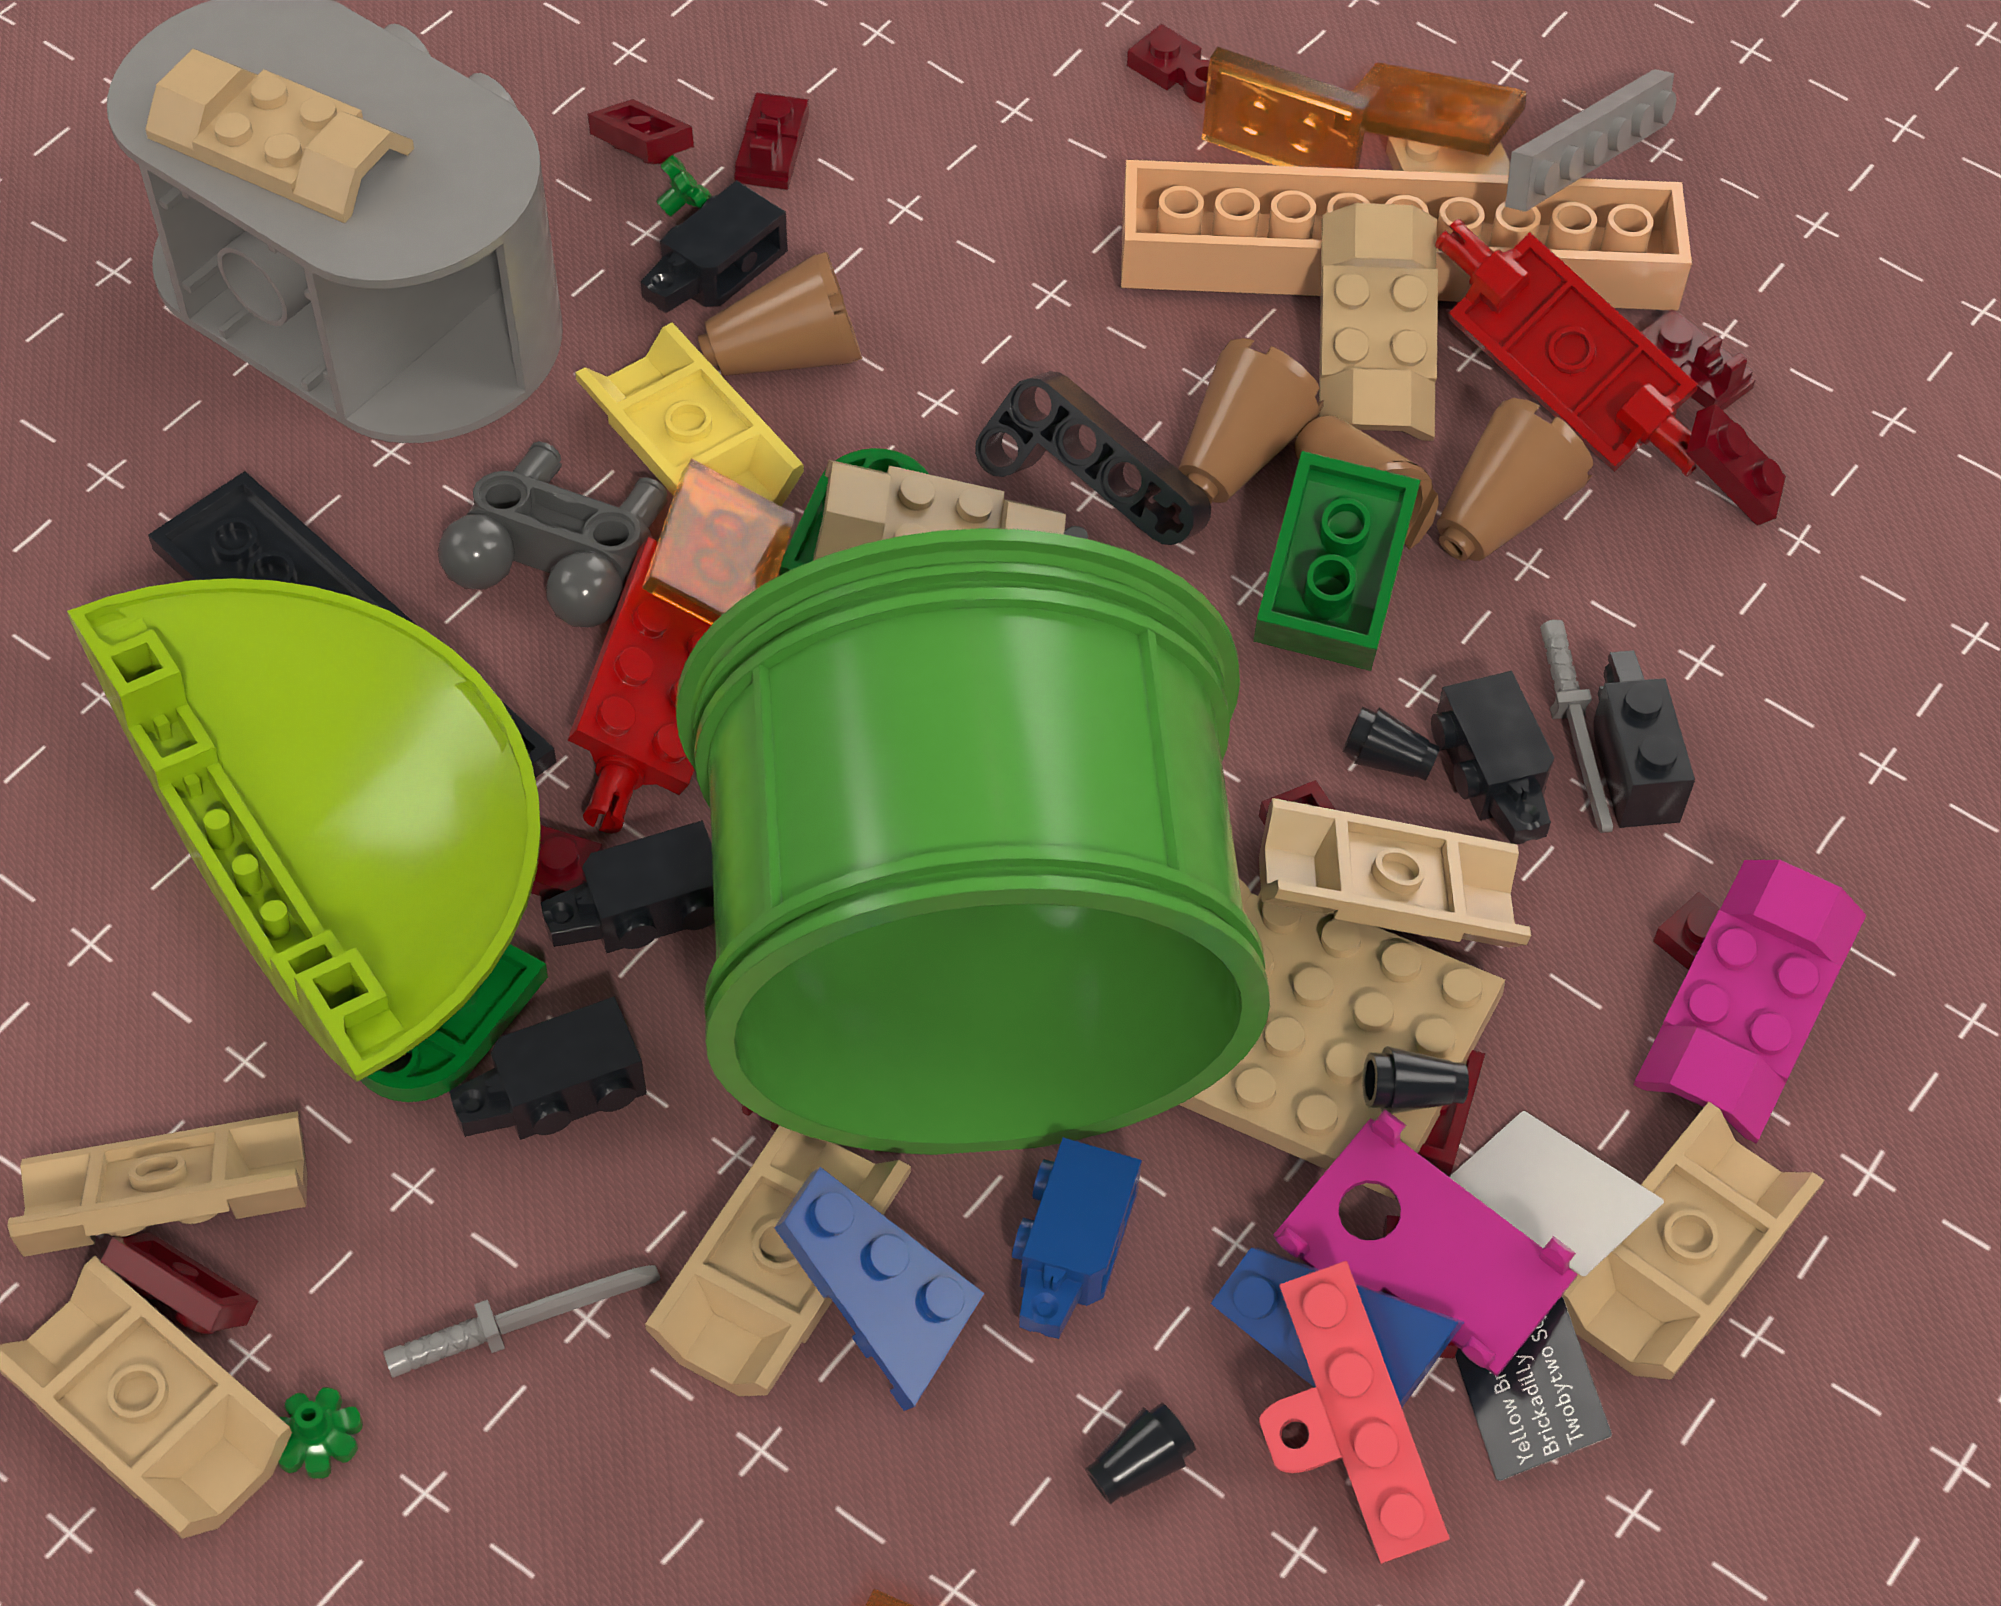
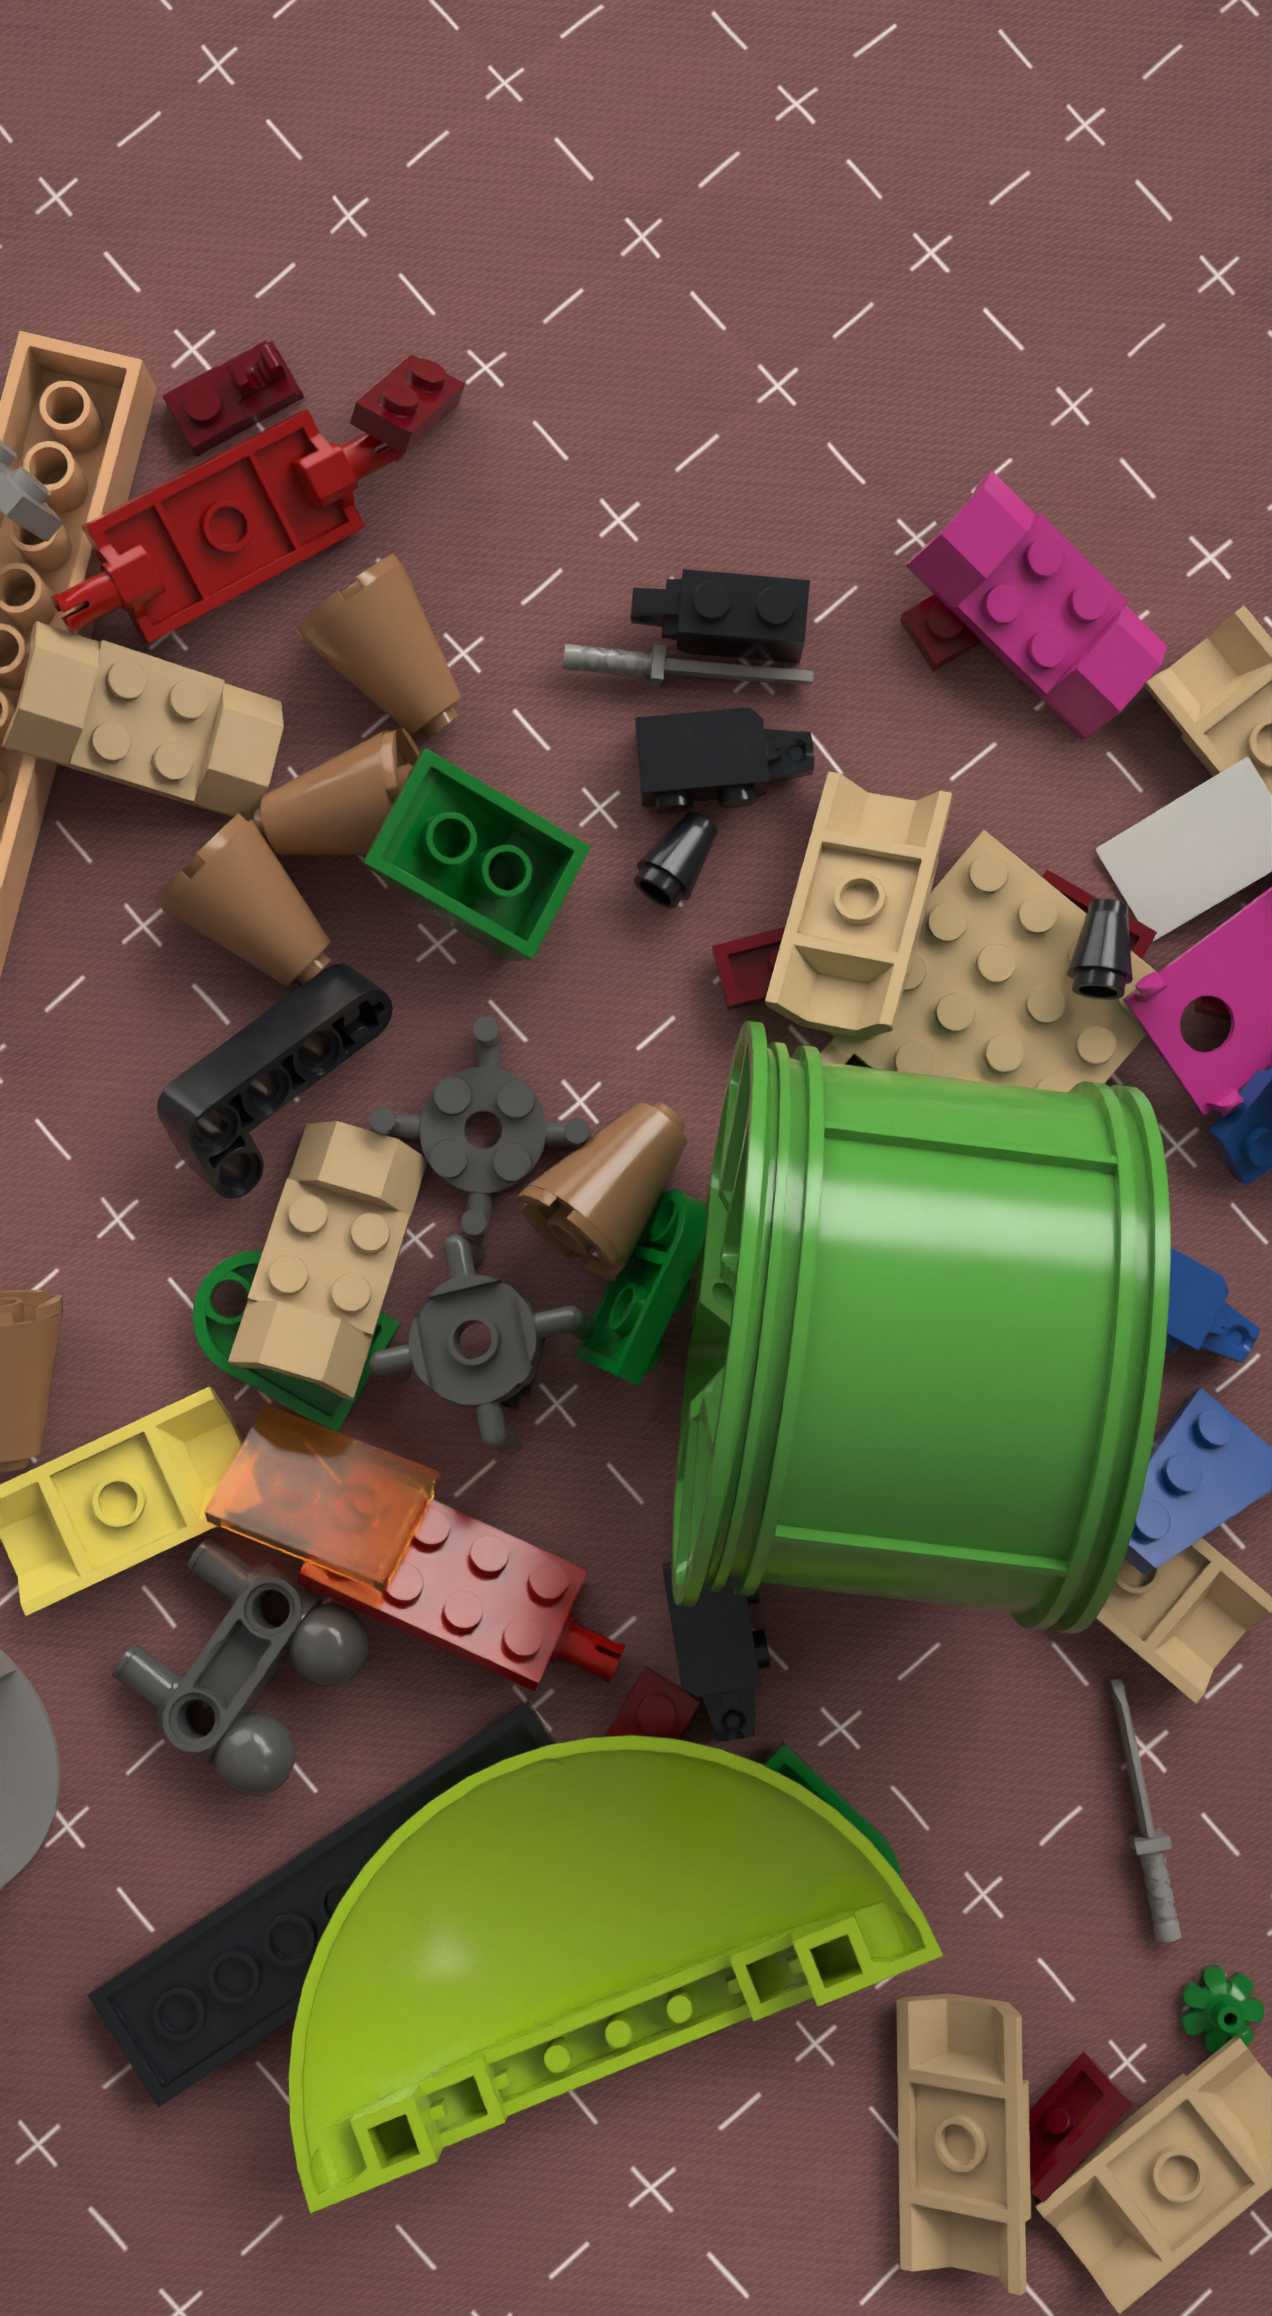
camera: 75 degrees left, 30 degrees up
black hinge [449,996,647,1140] -> none

